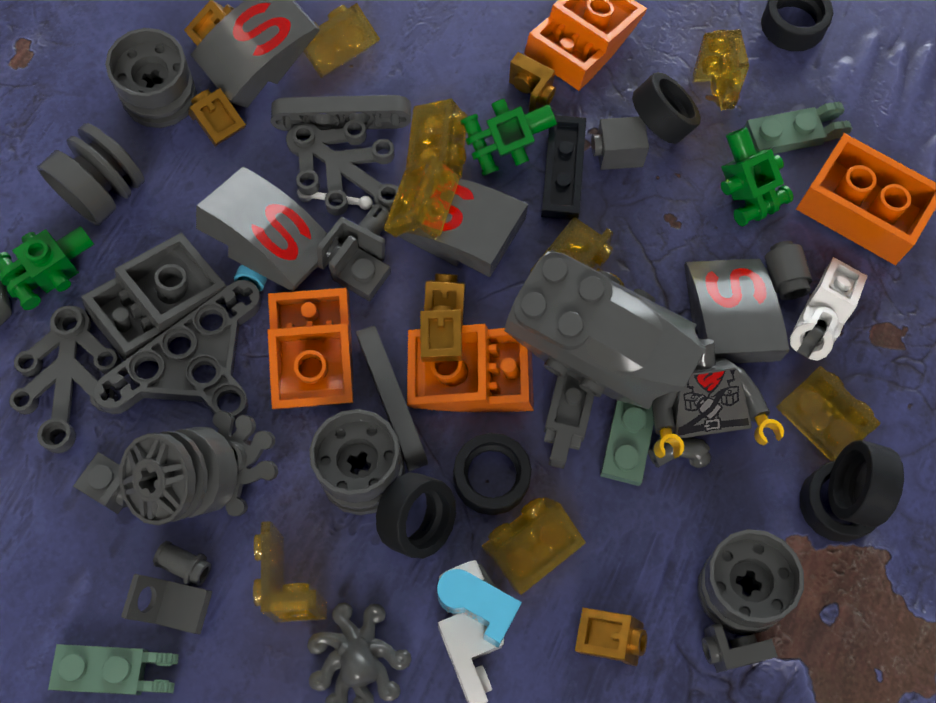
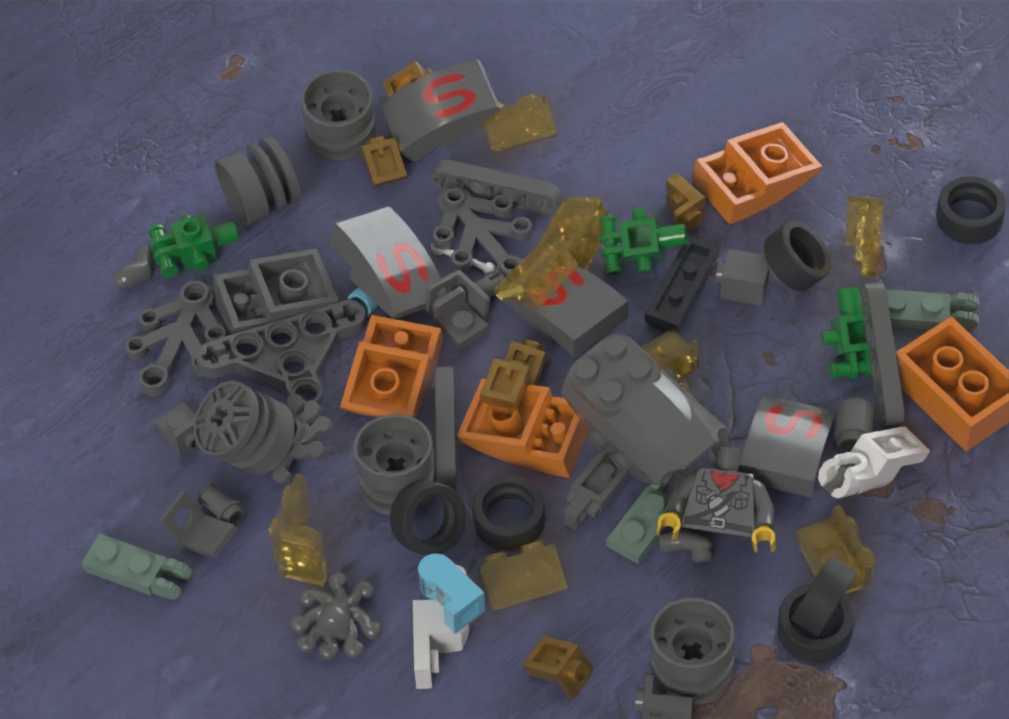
camera: 25 degrees right, 15 degrees down
none -> dark grey beam [860,282,904,427]

